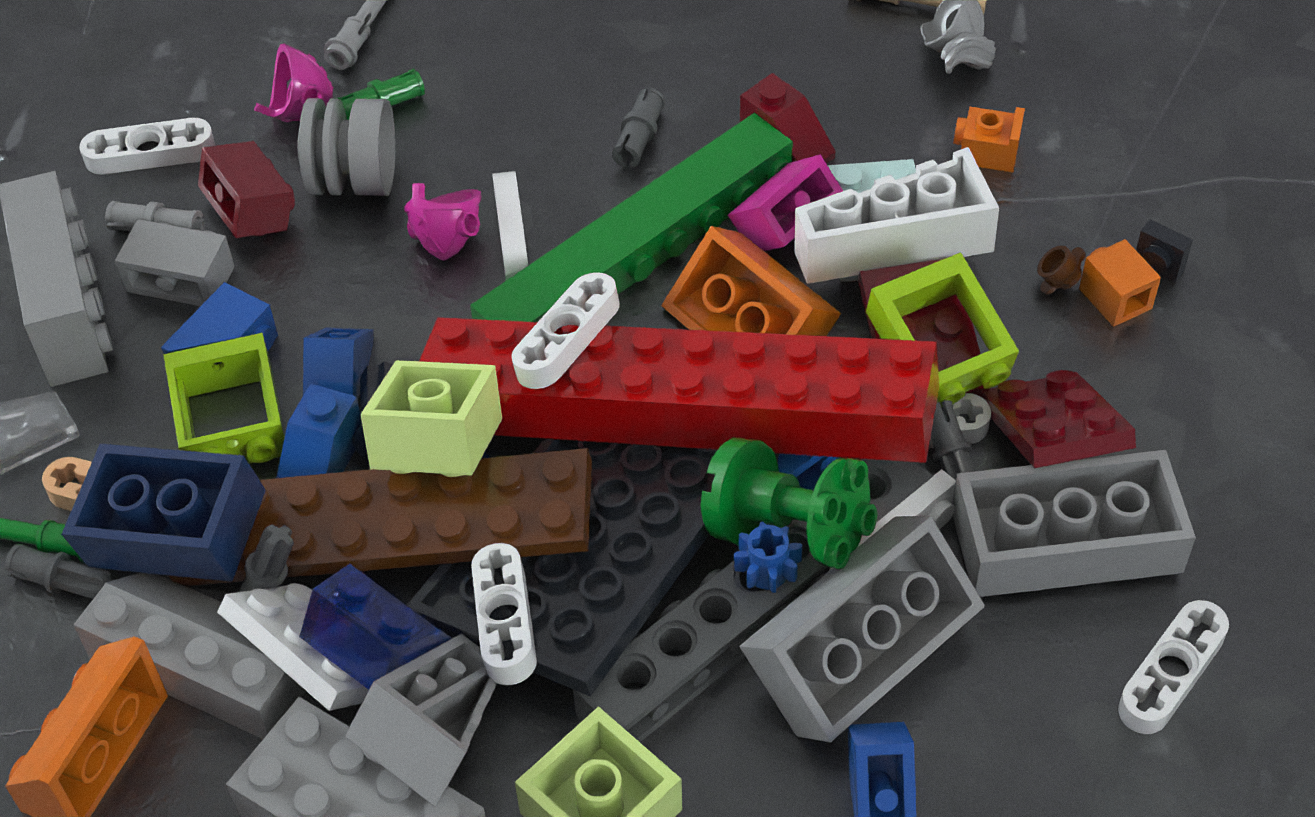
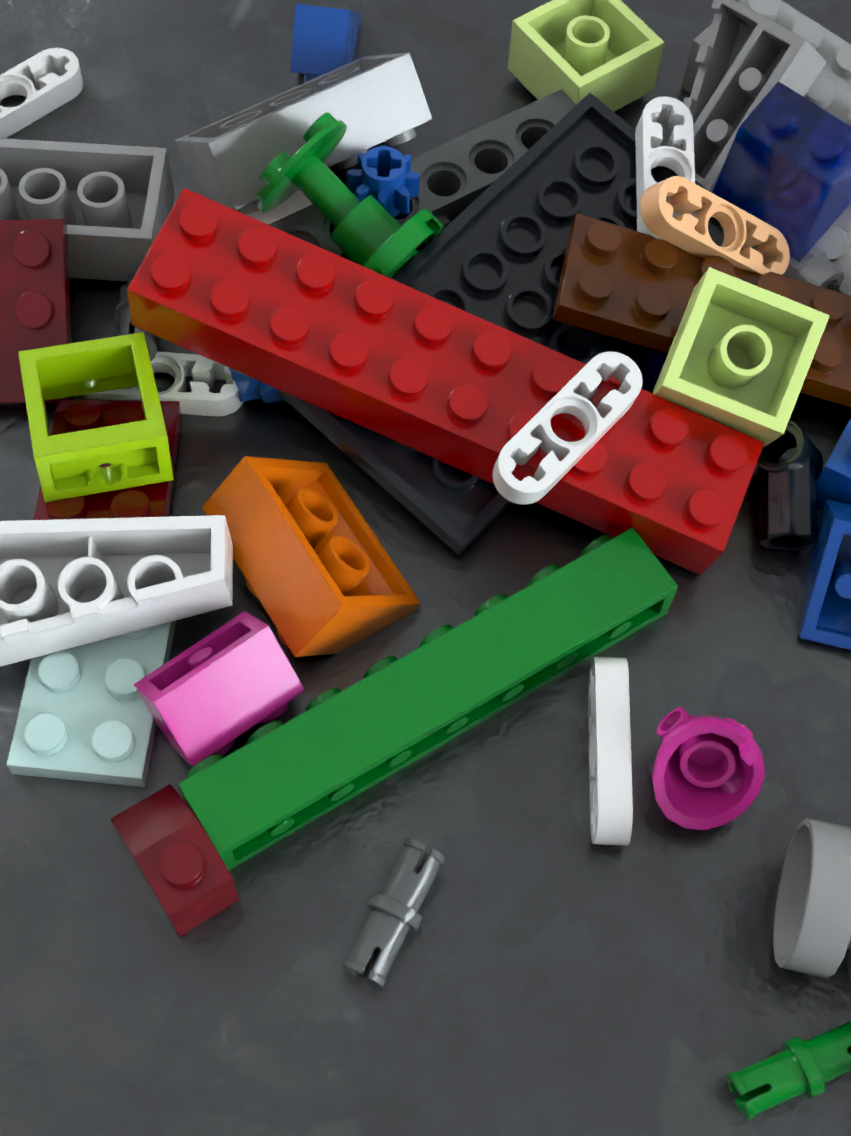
camera: 175 degrees left, 10 degrees up
none -> light nougat beam [640,176,790,275]

